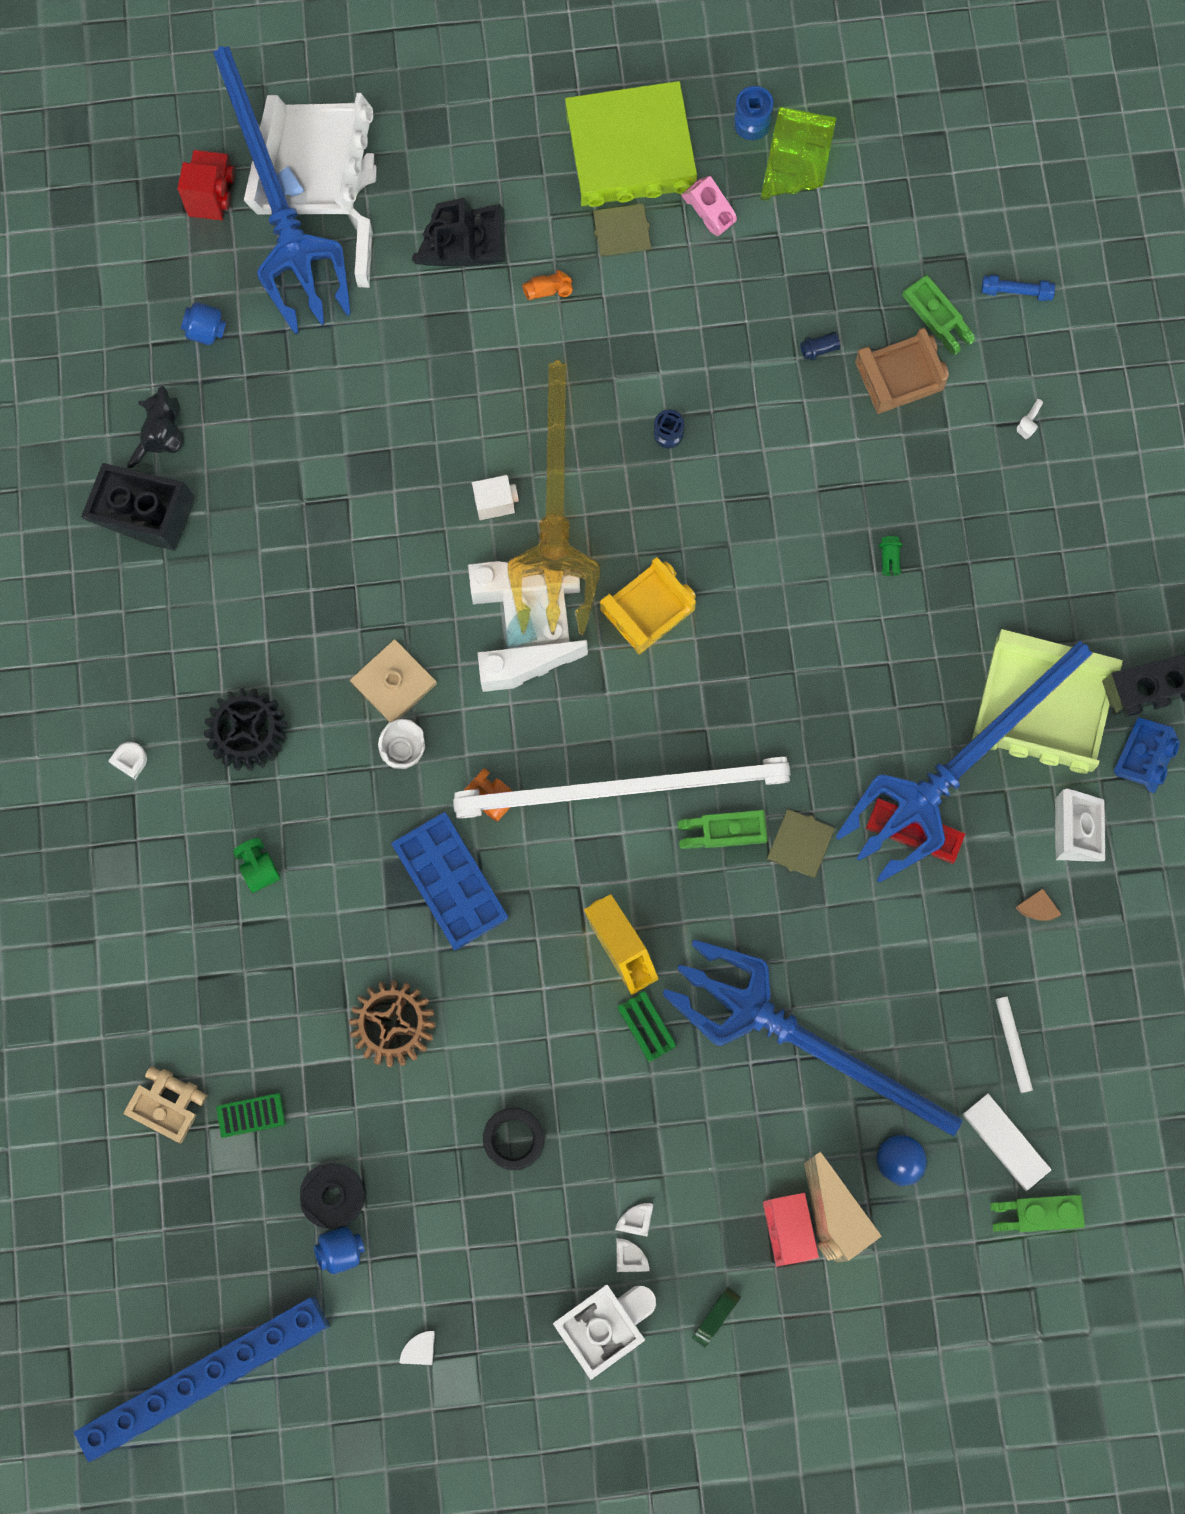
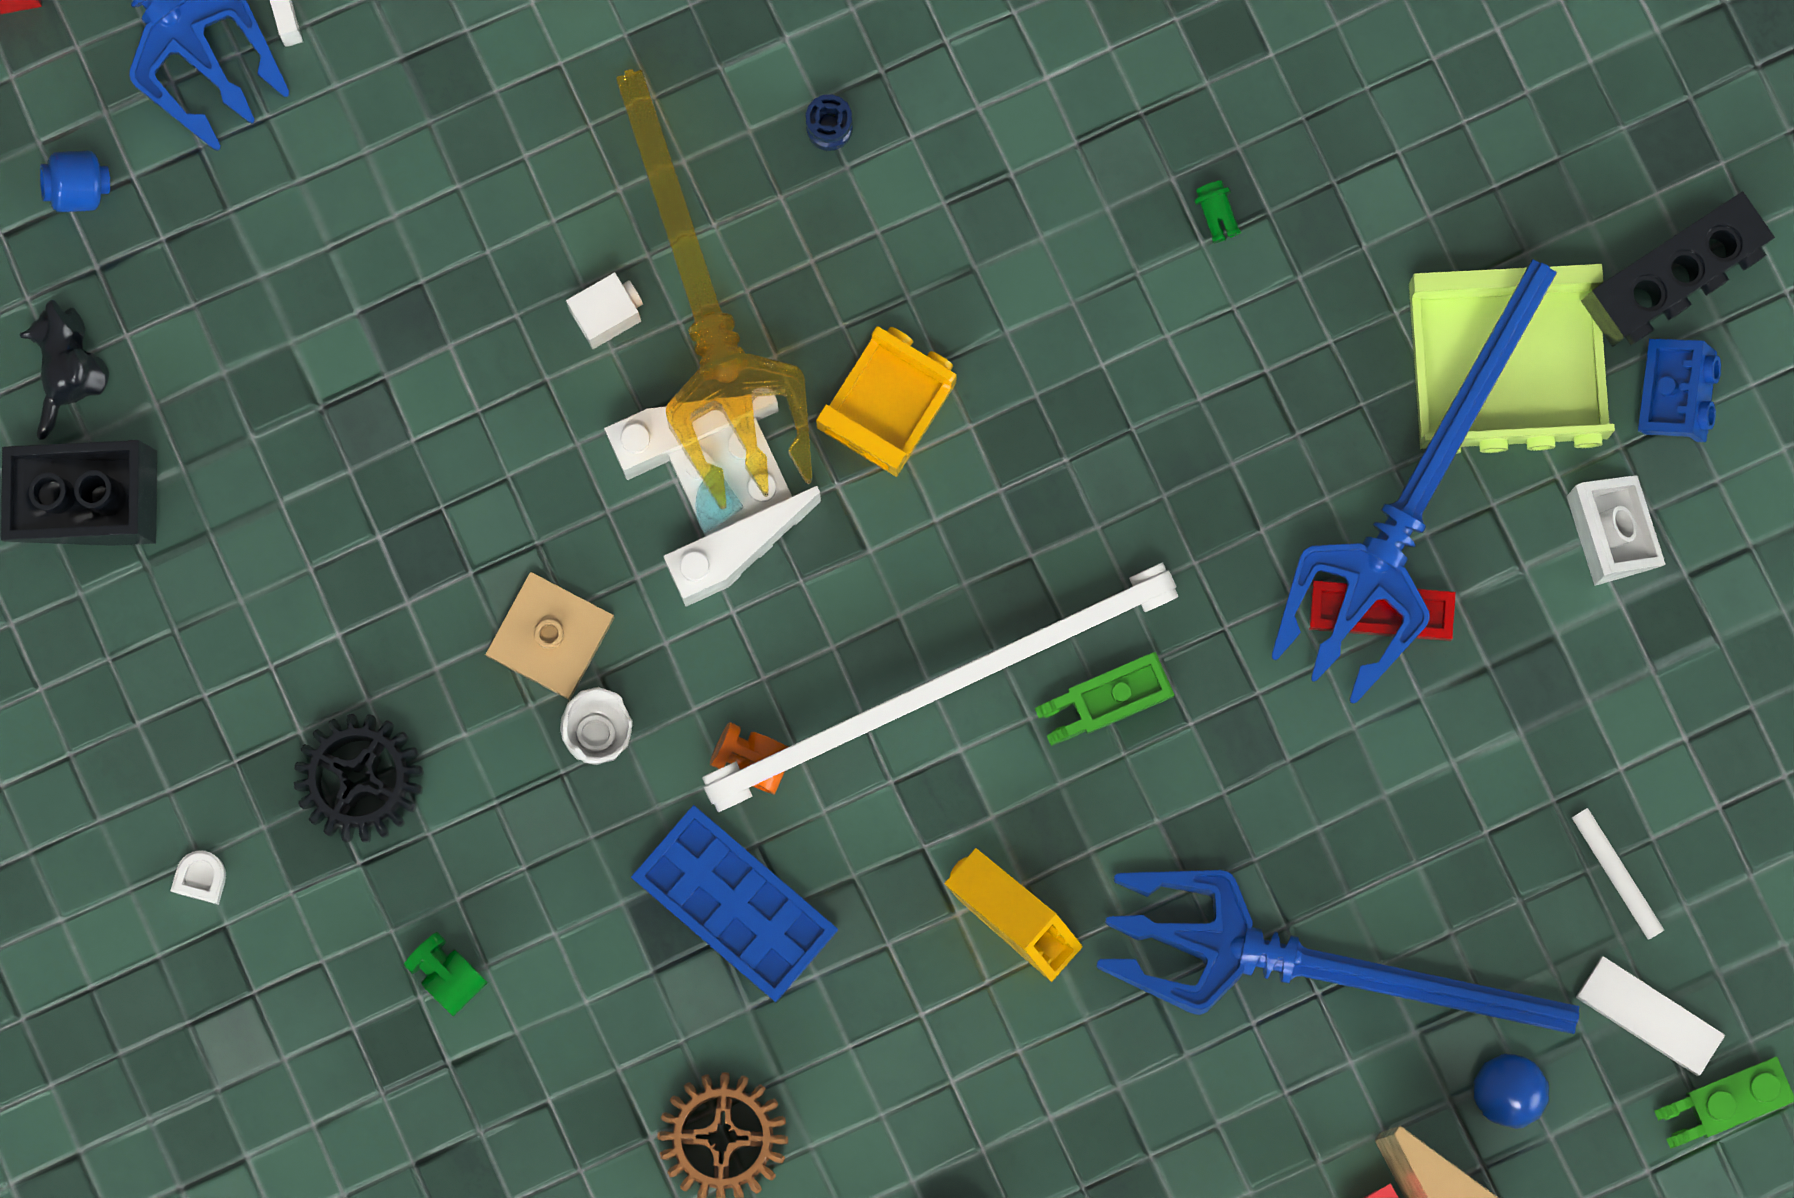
camera: 20 degrees left, 5 degrees up
green tile [617,991,677,1063] -> none
olive piece [767,809,835,879] -> none
medium nougat tile [1016,889,1061,921] -> none

